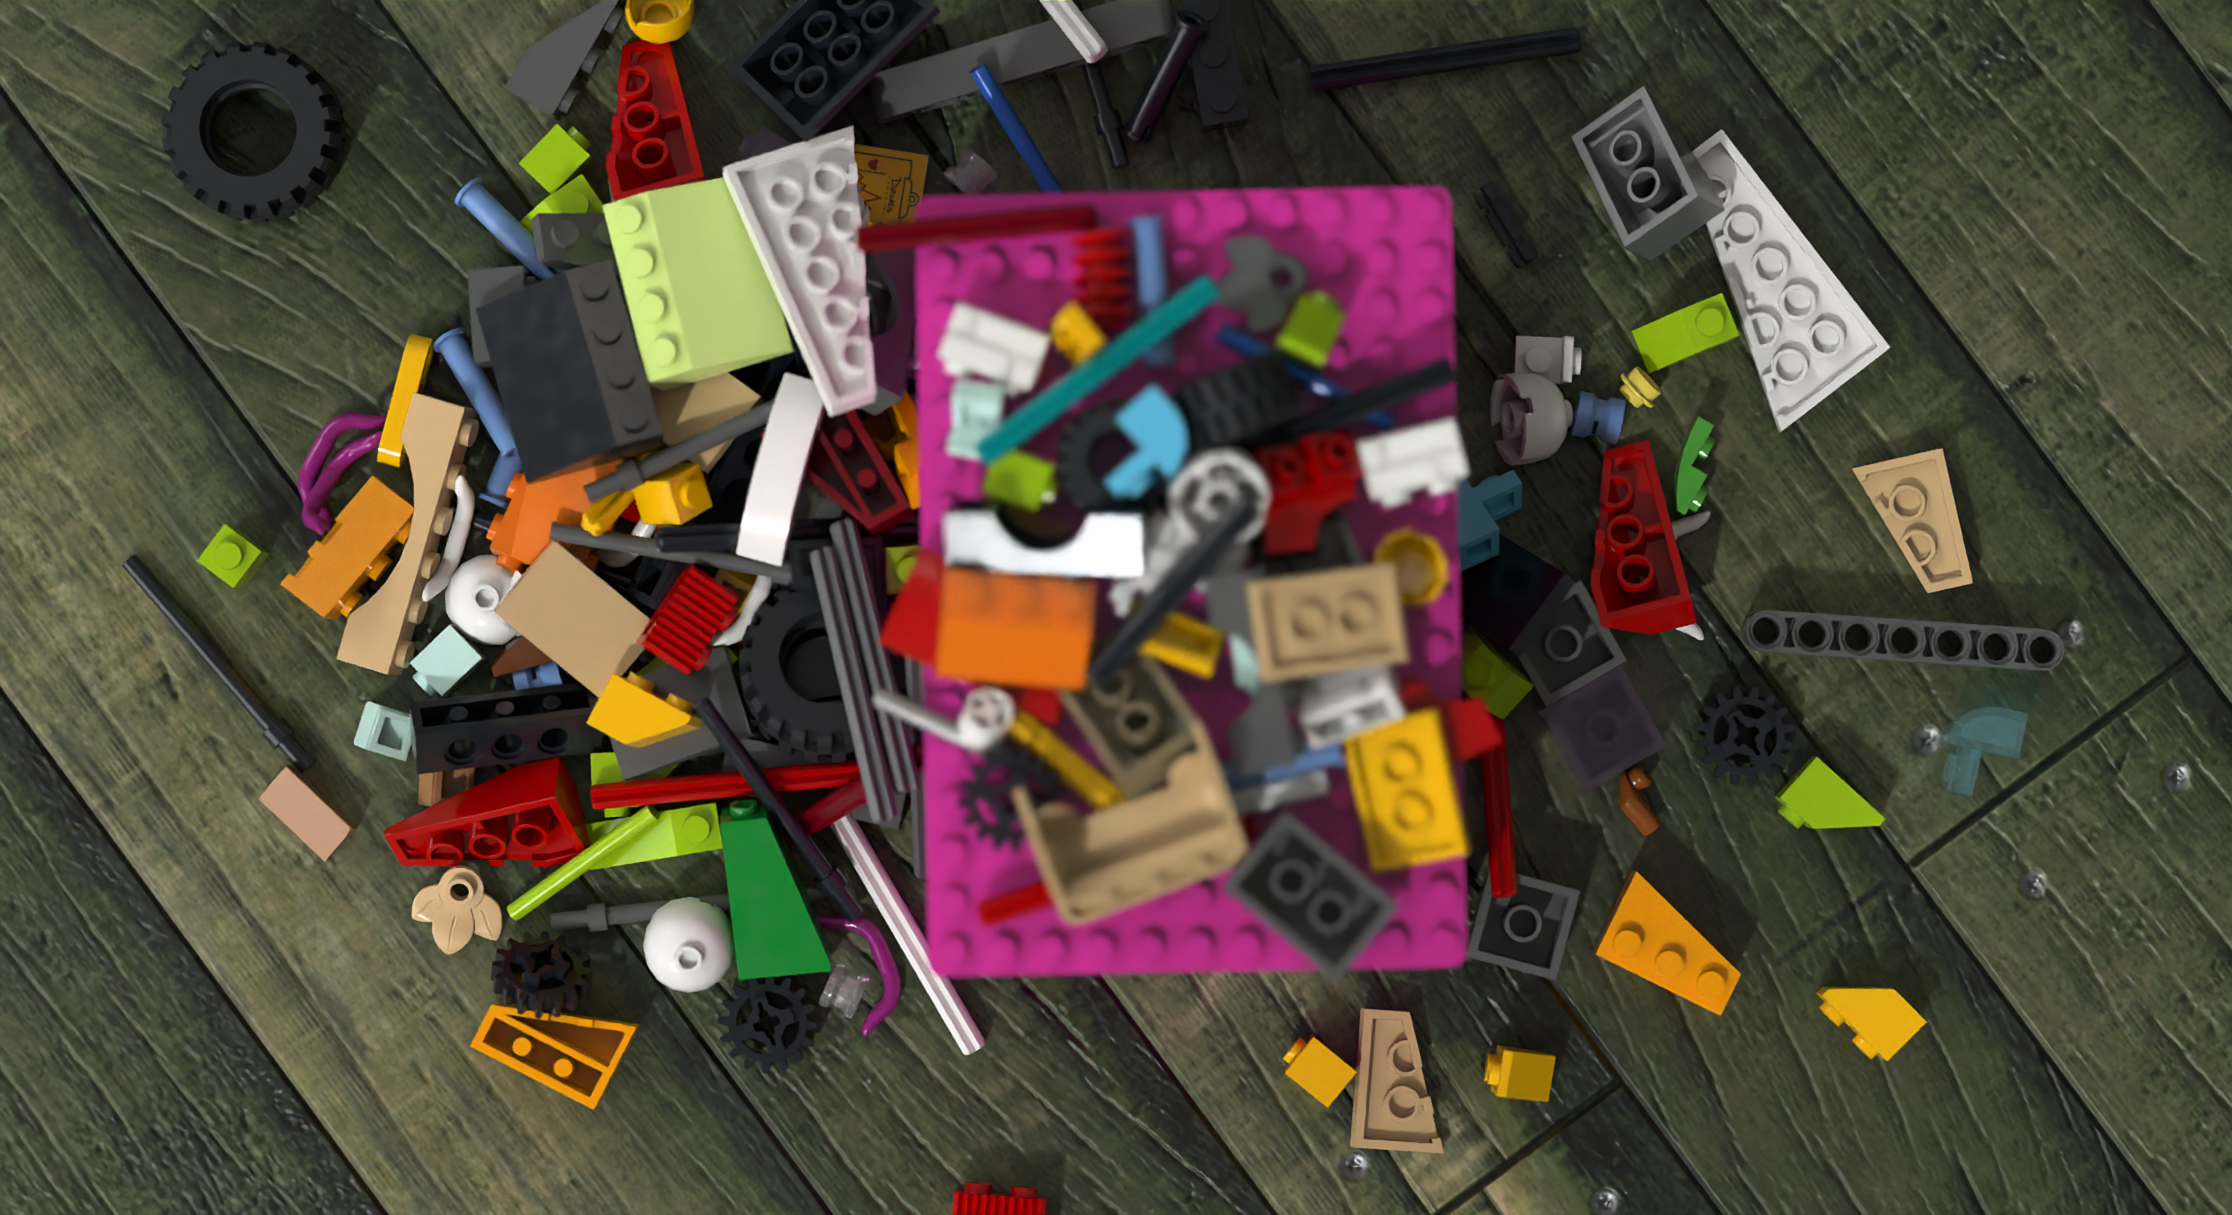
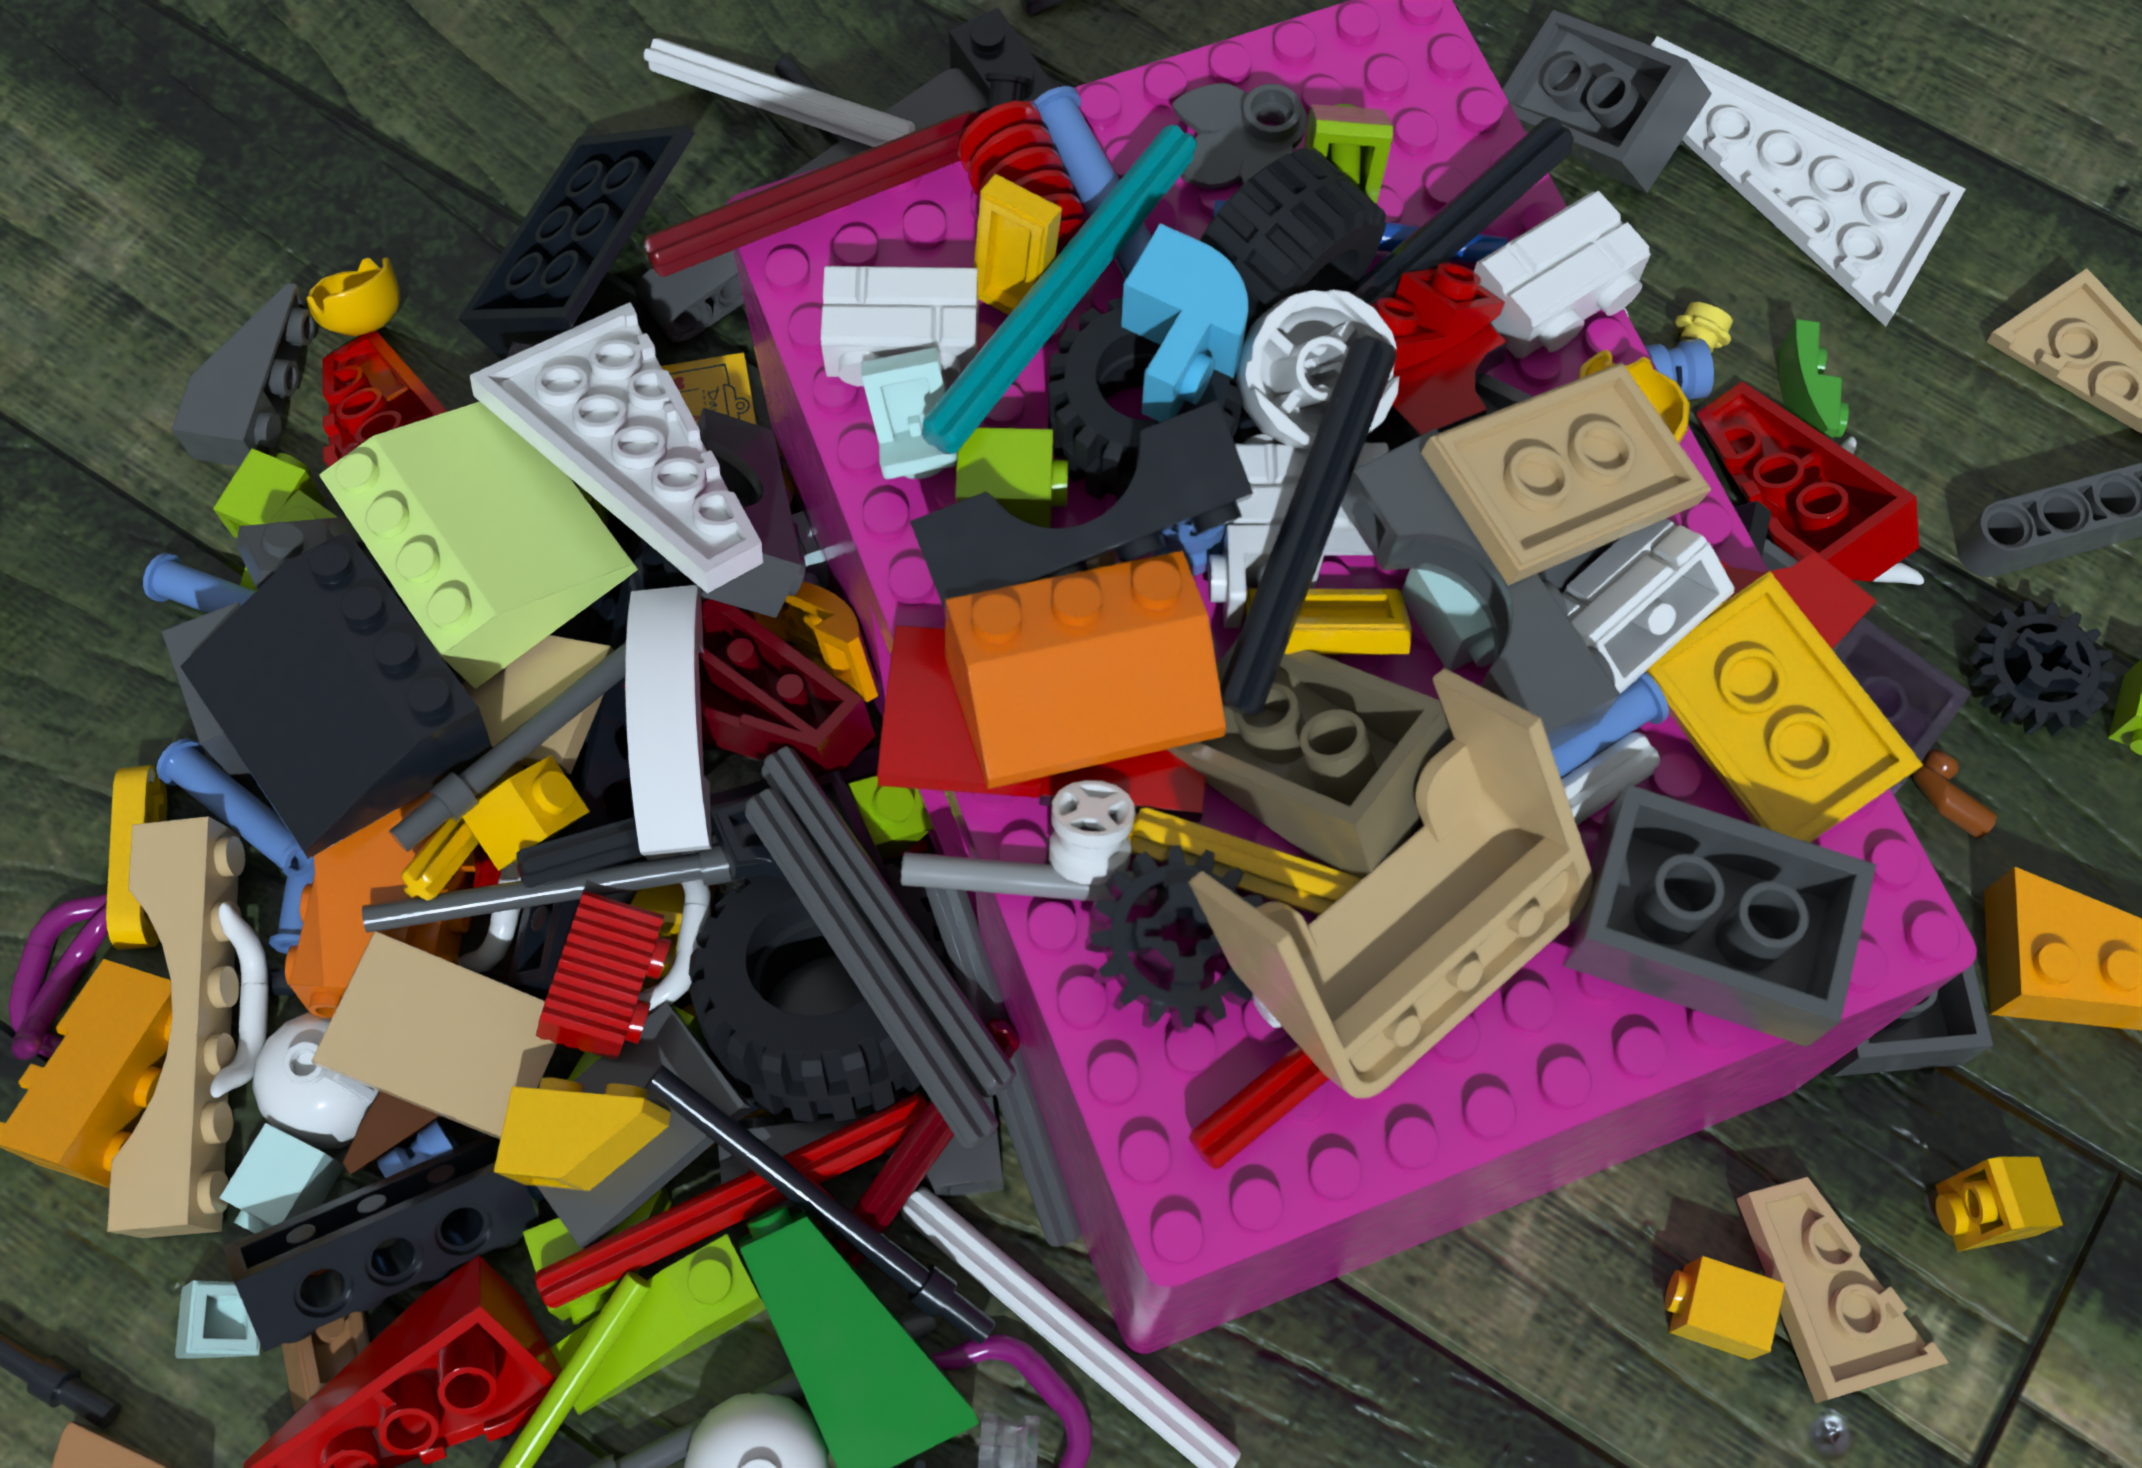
camera: 25 degrees left, 20 degrees down
lime slope [1631,293,1740,374] -> none

